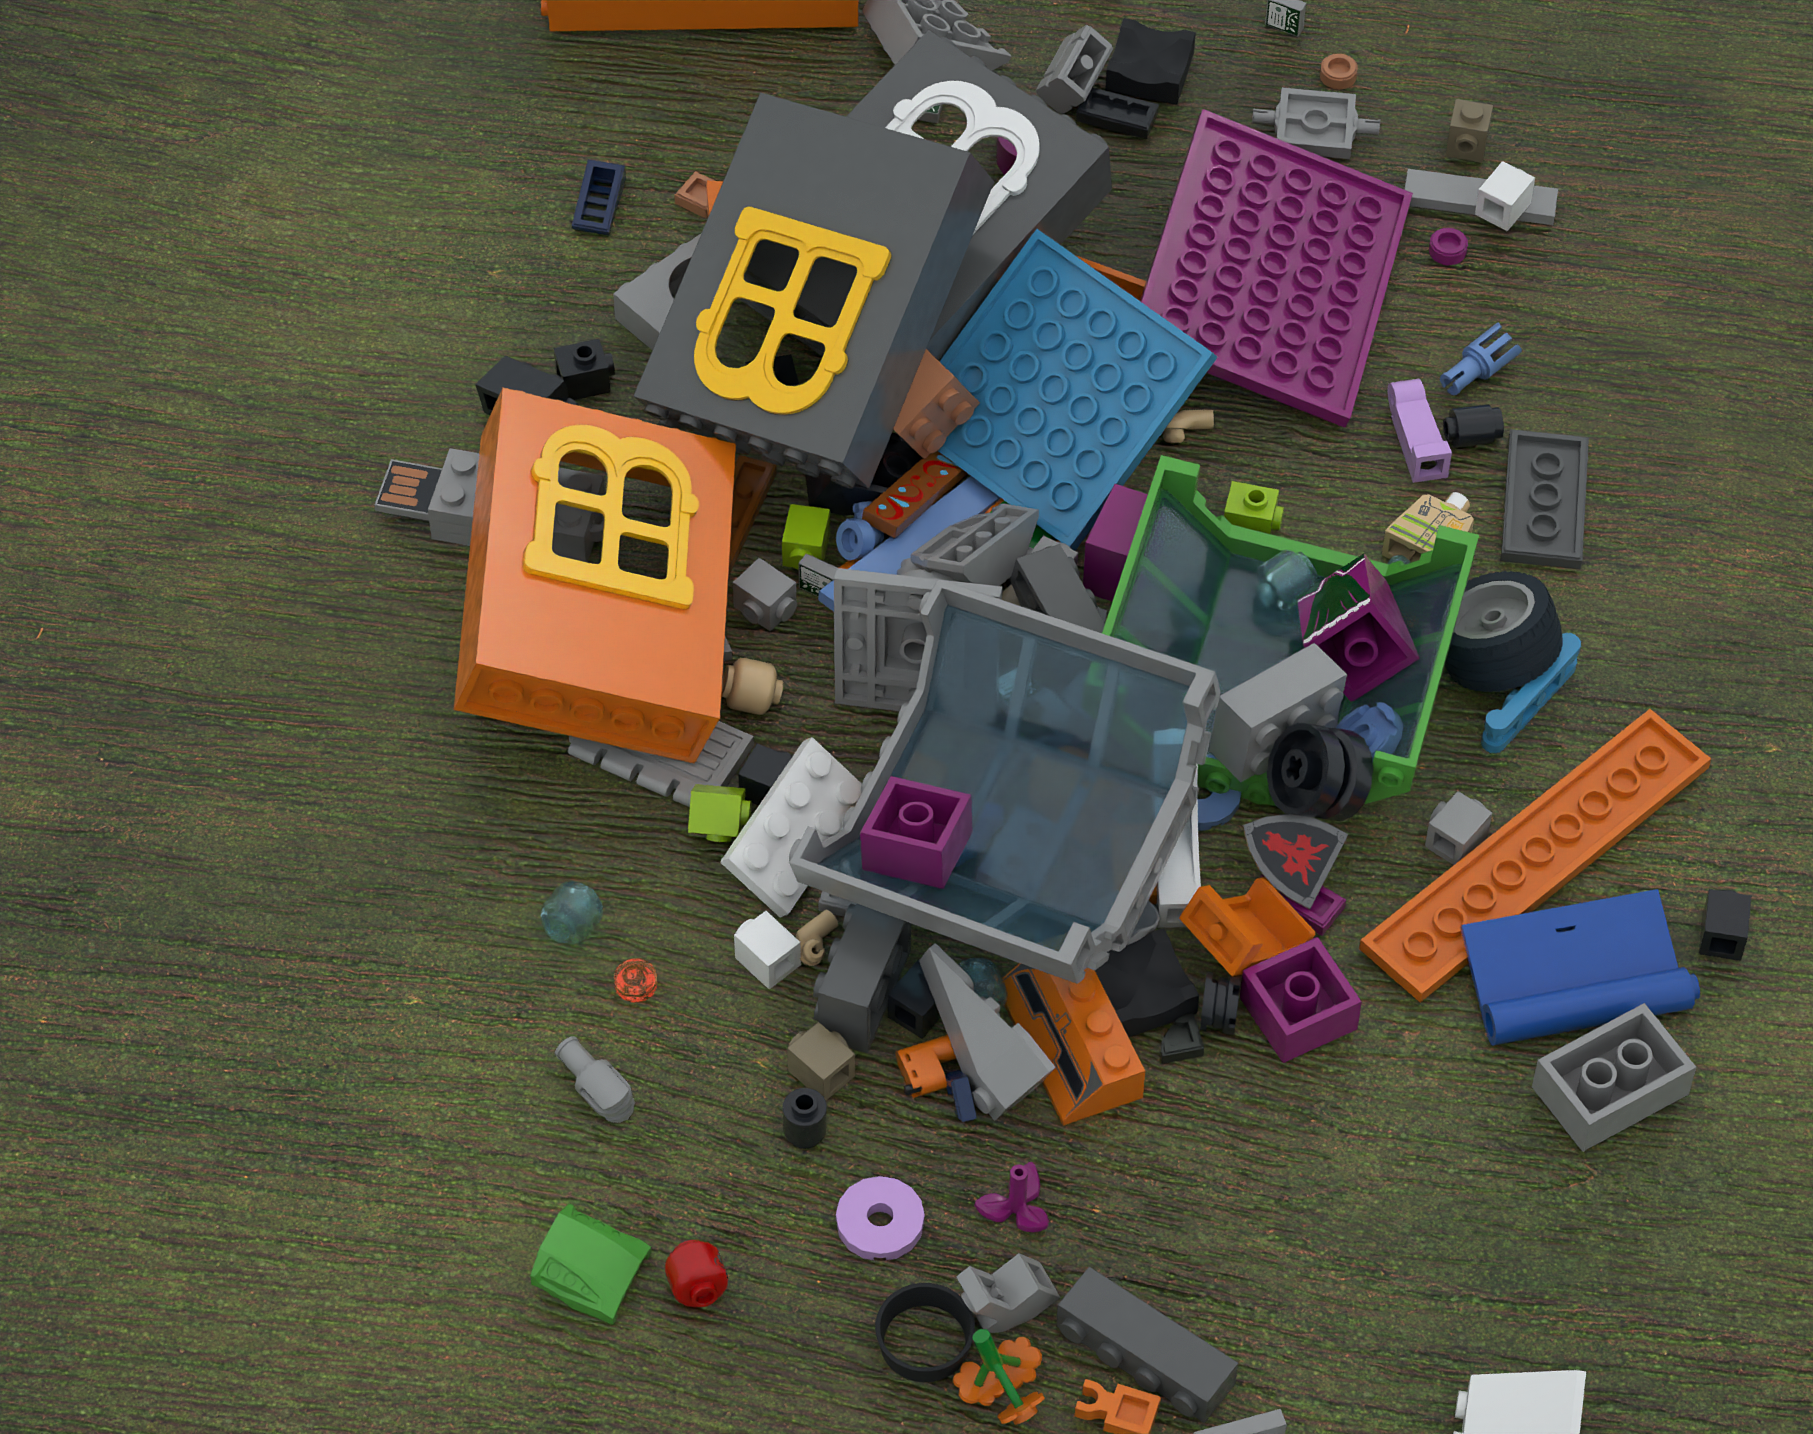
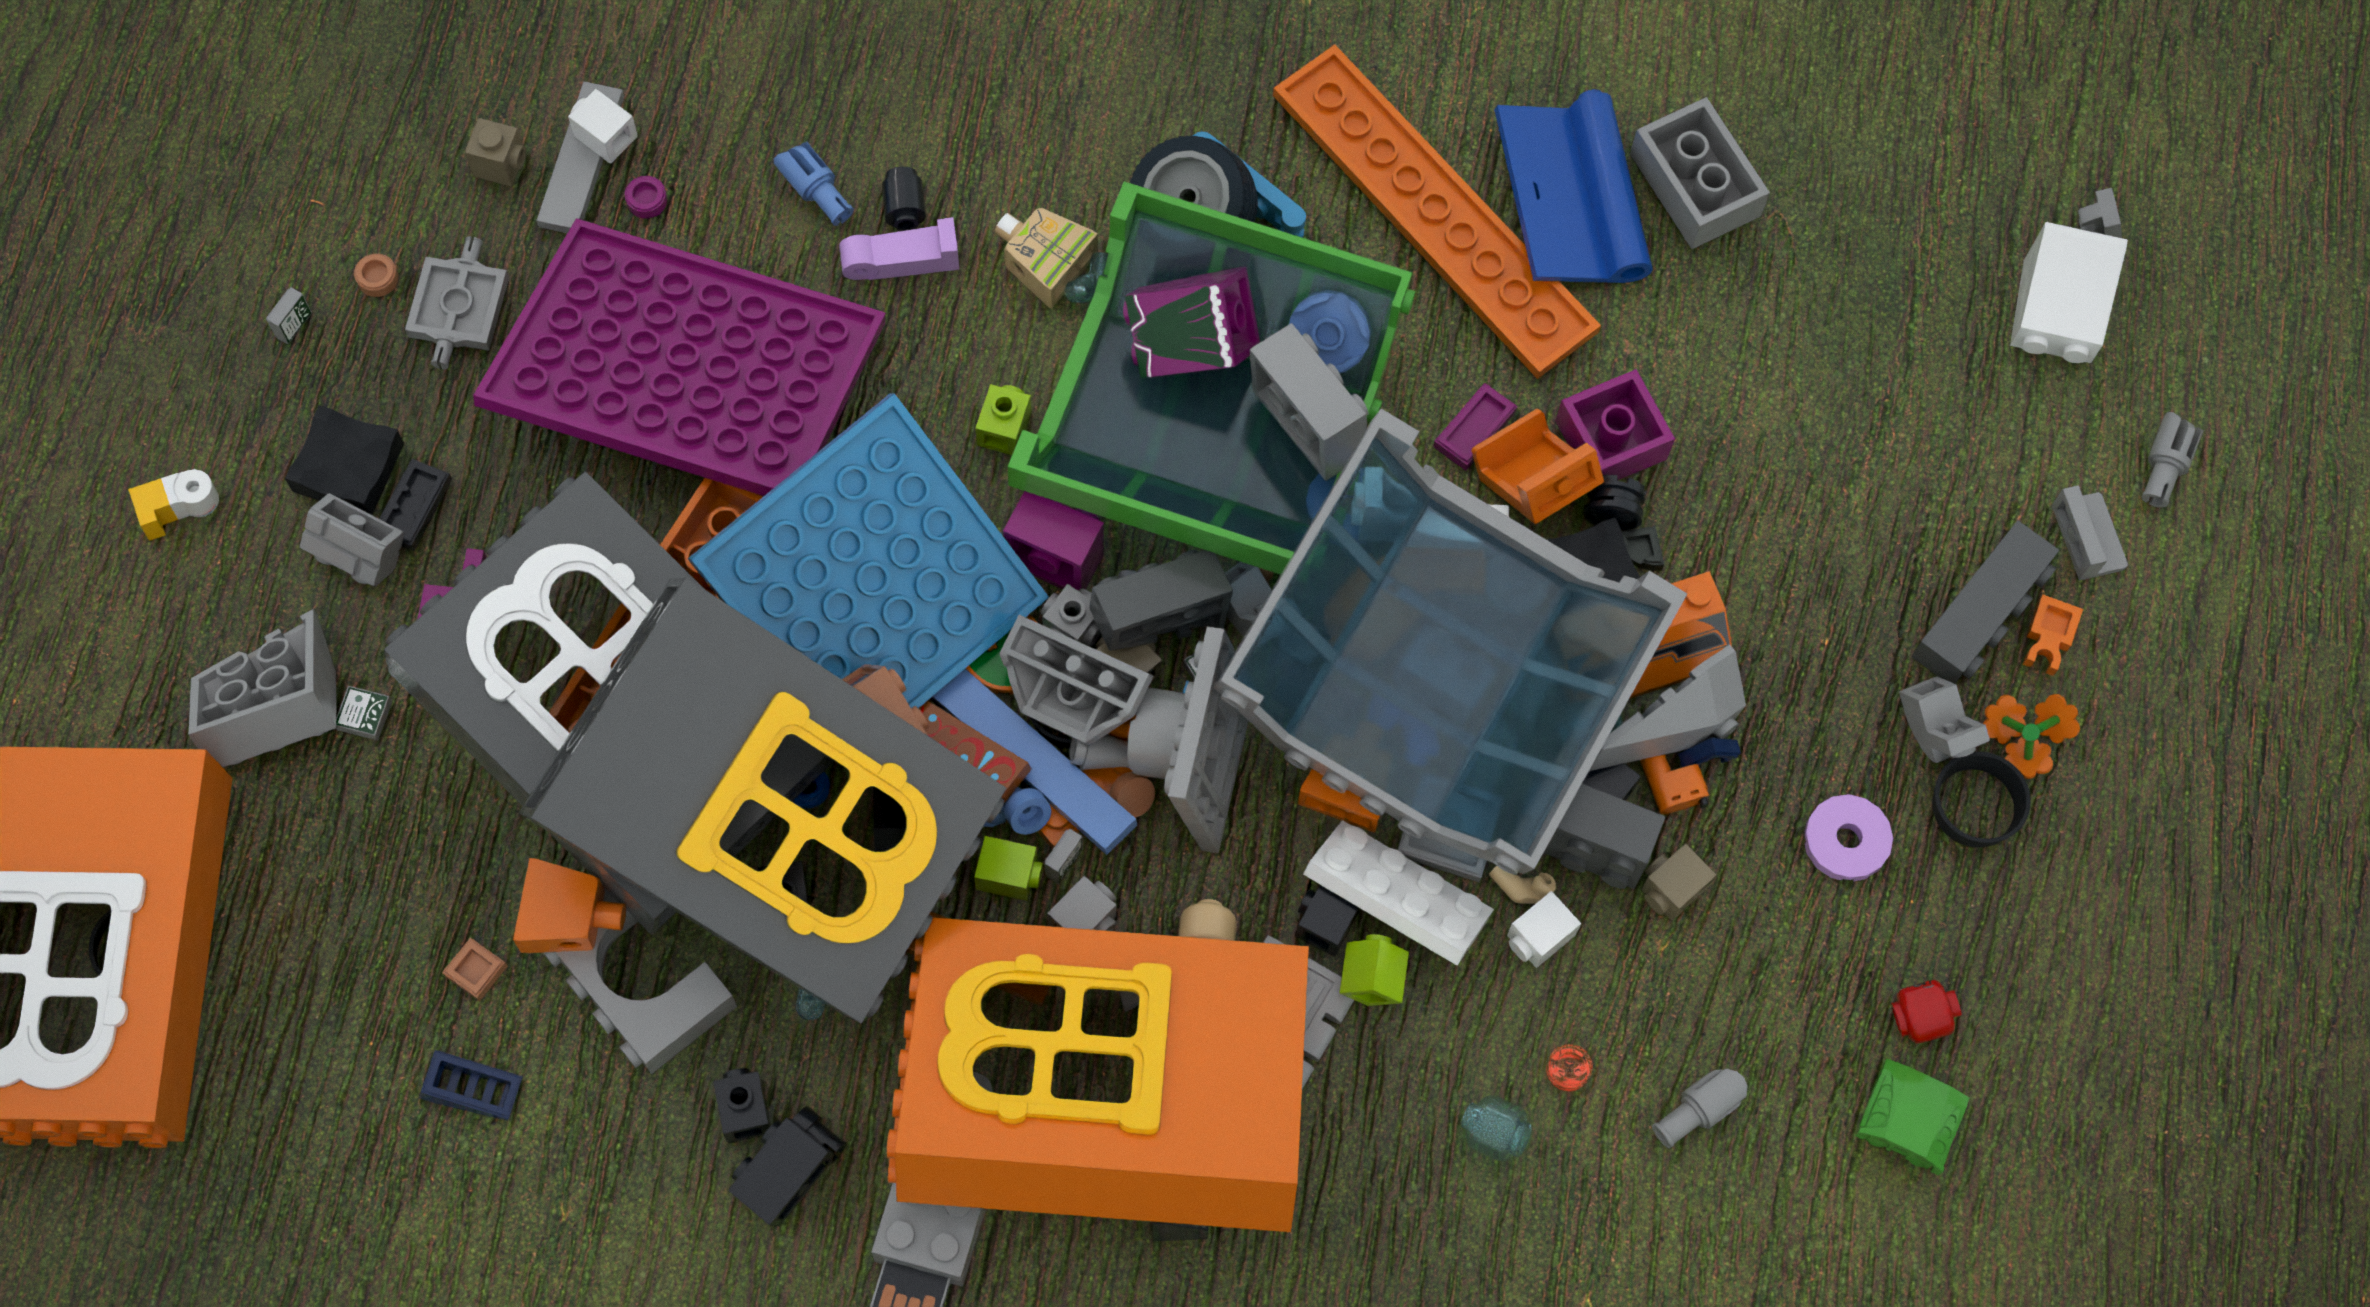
camera: 90 degrees left, 15 degrees up
black brick [783,1088,827,1149] -> none
magenta brick [860,776,973,889] -> none
magenta plant [974,1162,1049,1232] -> none
shield [1242,814,1348,909] -> none
clear light blue head [1255,550,1317,610] -> none
black wheel [1267,723,1373,821] -> none
light grey brick [1425,791,1492,865] -> none
dark grey tile [1500,429,1589,569] -> none
black brick [1699,889,1752,961] -> none

